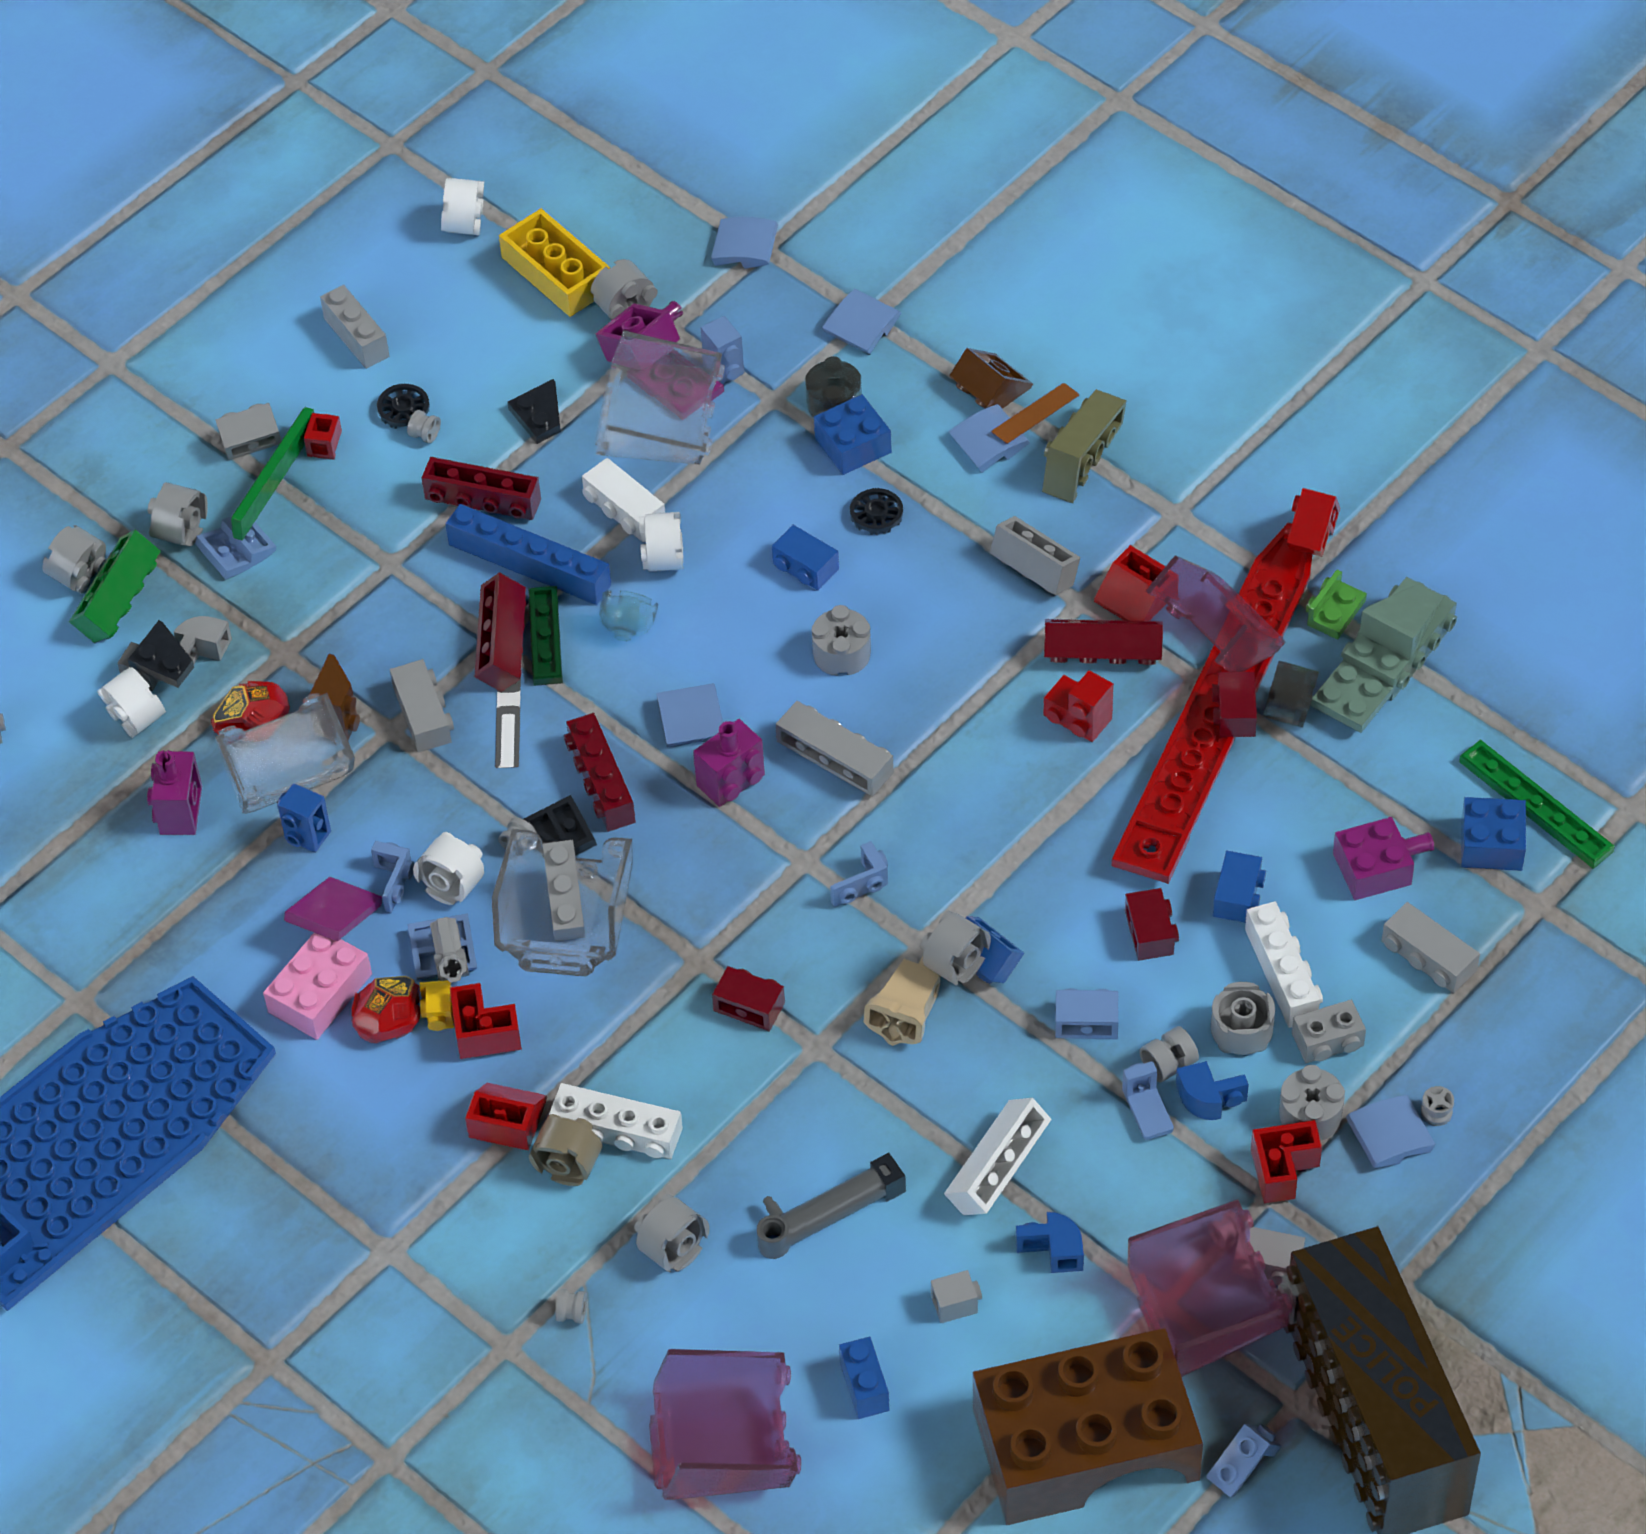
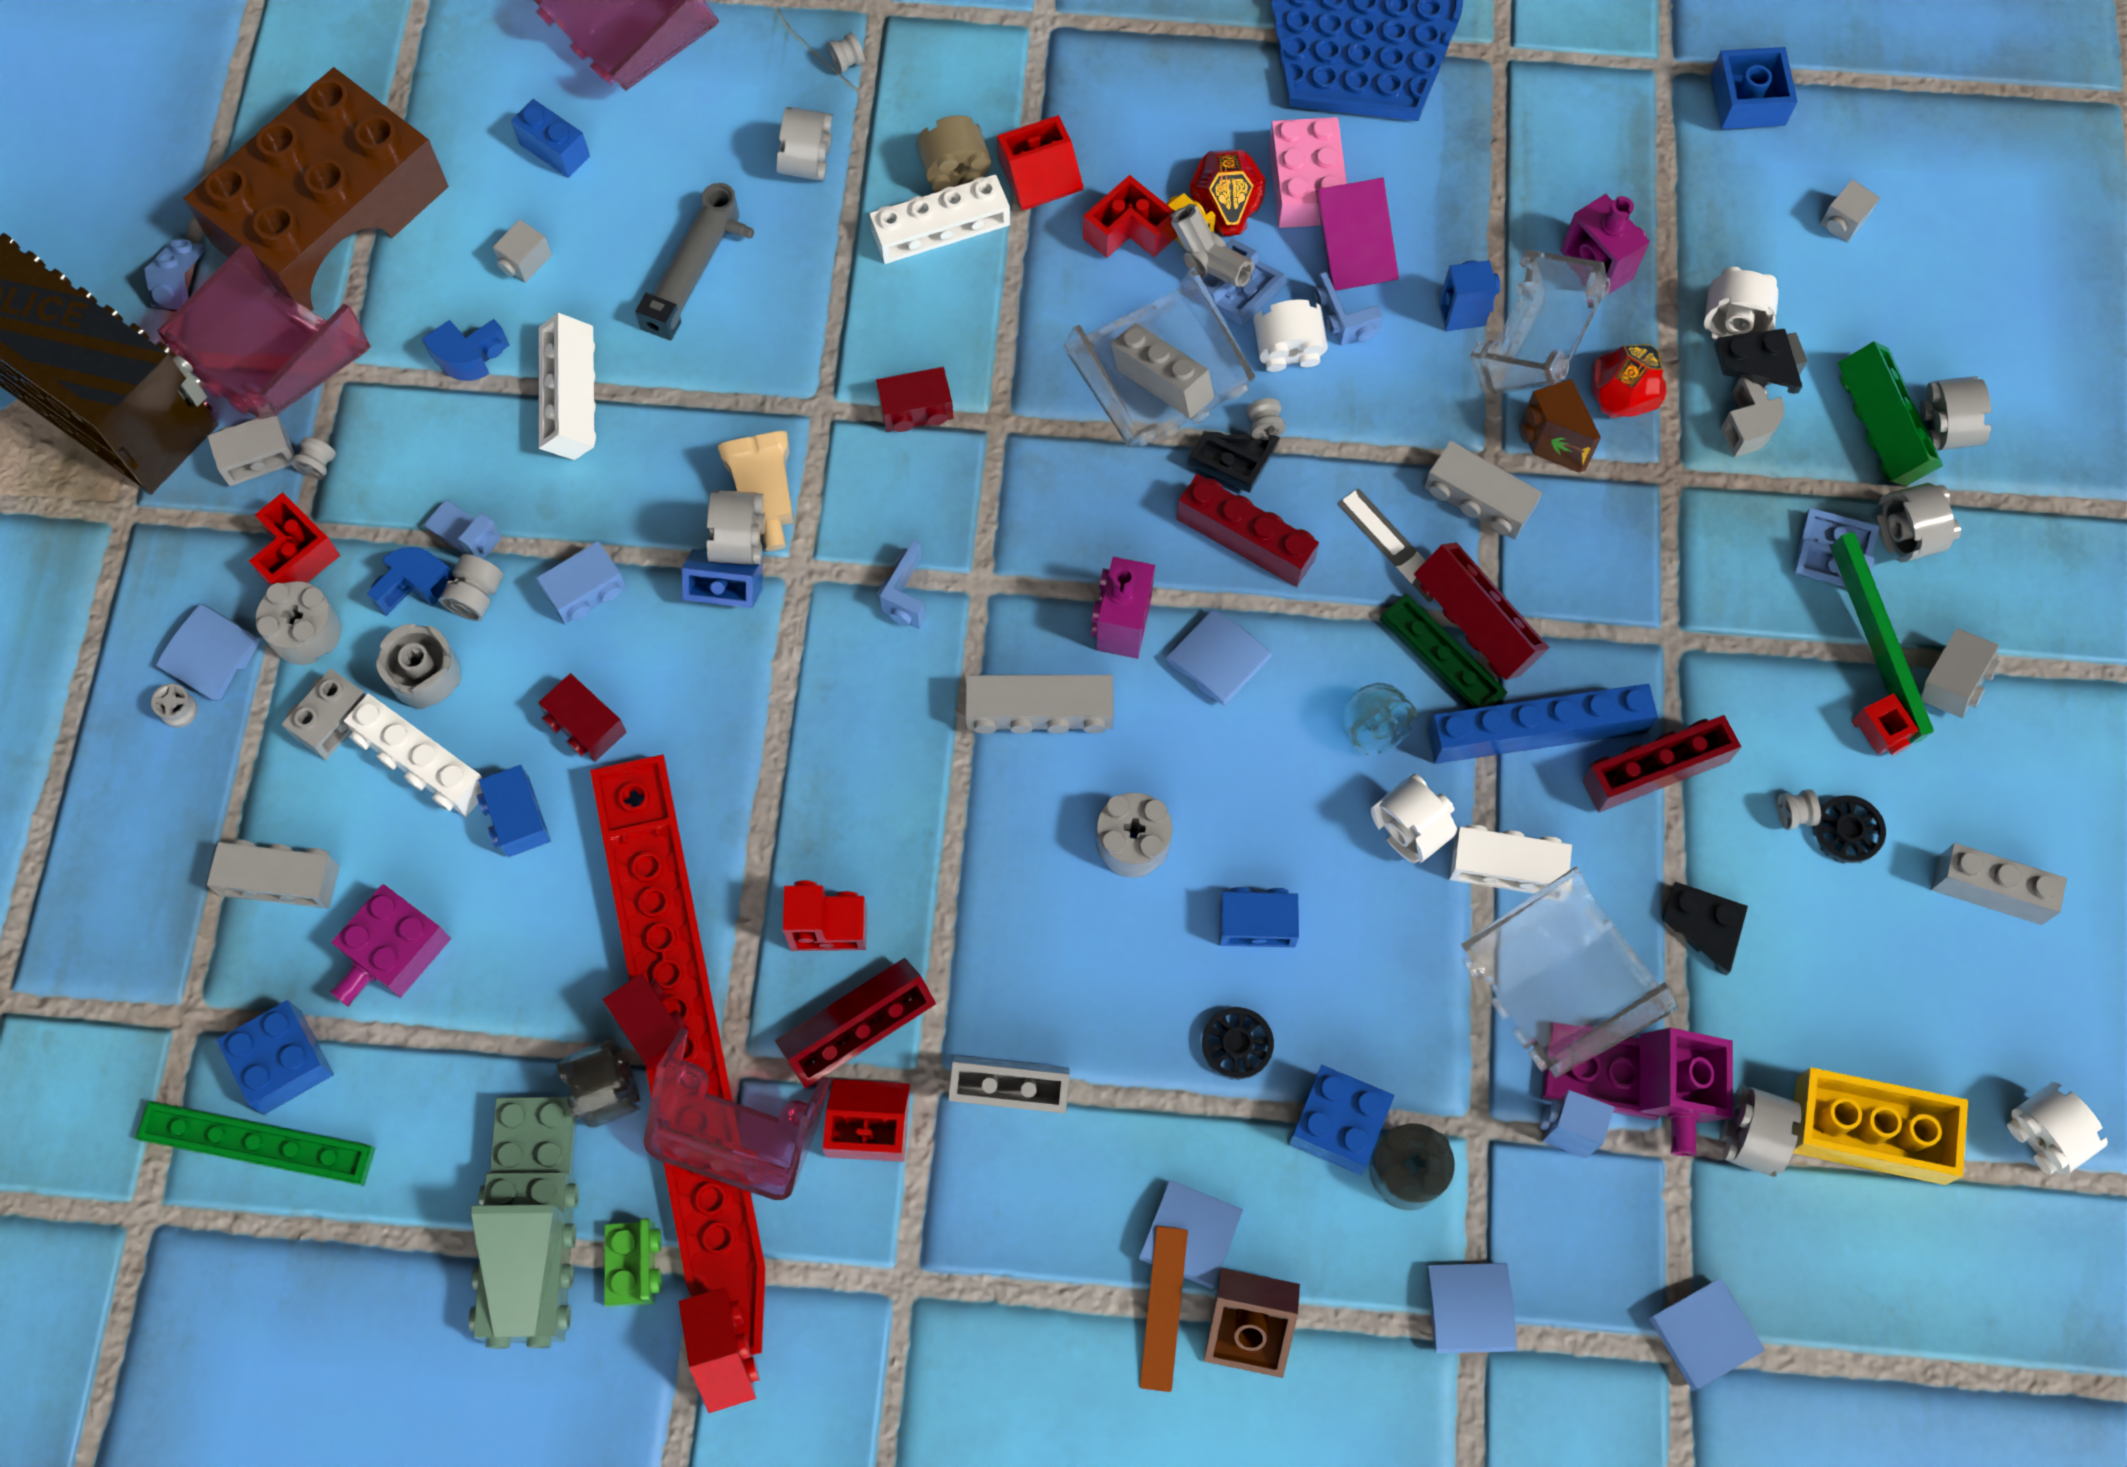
camera: 140 degrees right, 15 degrees up
olive wedge [1042,389,1127,503] -> none

